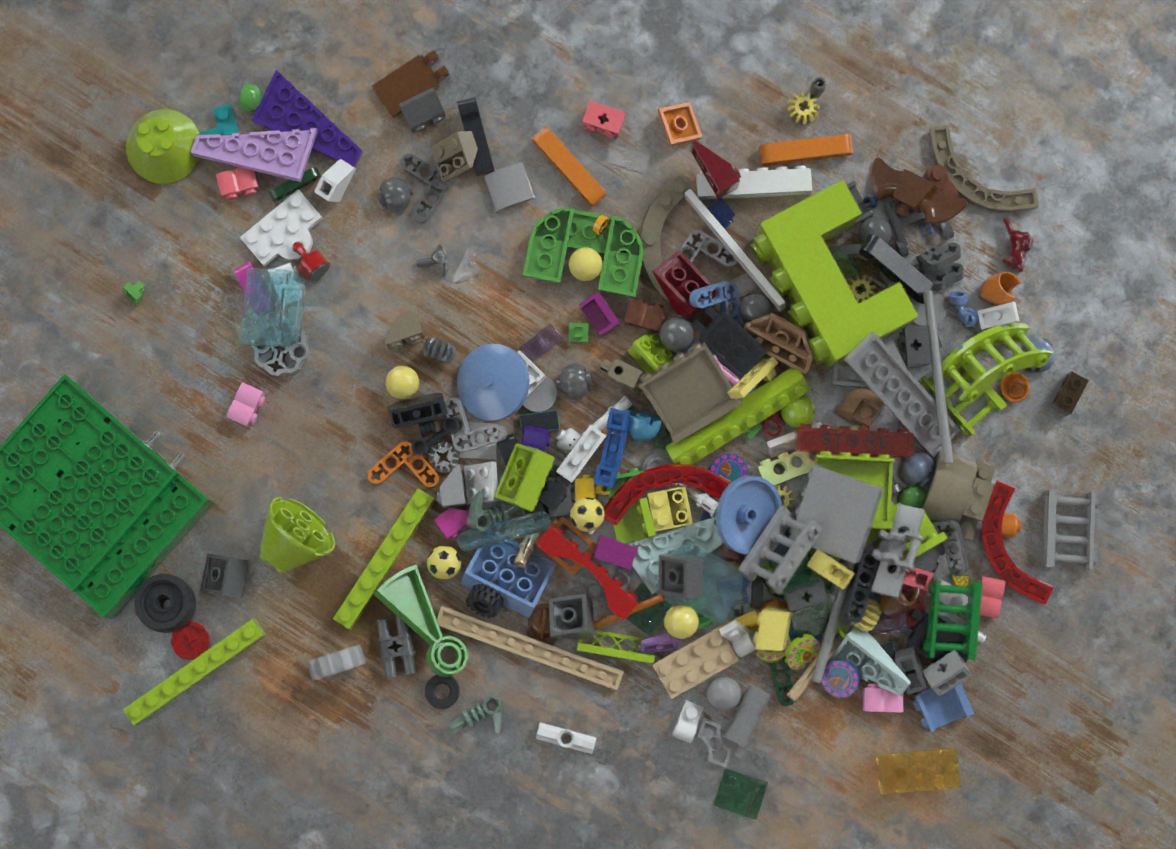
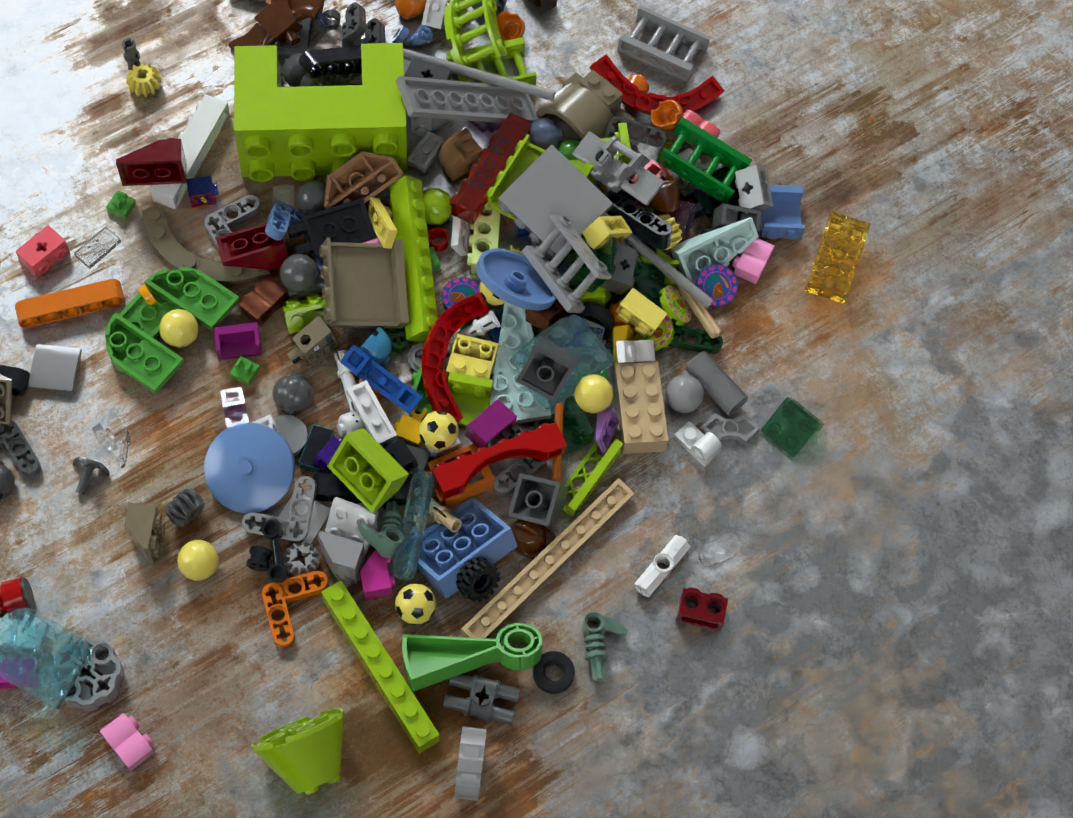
camera: 70 degrees left, 20 degrees down
black brick [387,393,448,428] -> none
orange slope [657,102,702,145] -> none
white tile [685,189,785,311] -> none
orange beam [759,134,853,166] -> none
none -> bright green tile [106,191,136,219]
none -> orange hair [651,99,683,131]
none -> dark red brick [676,587,728,631]

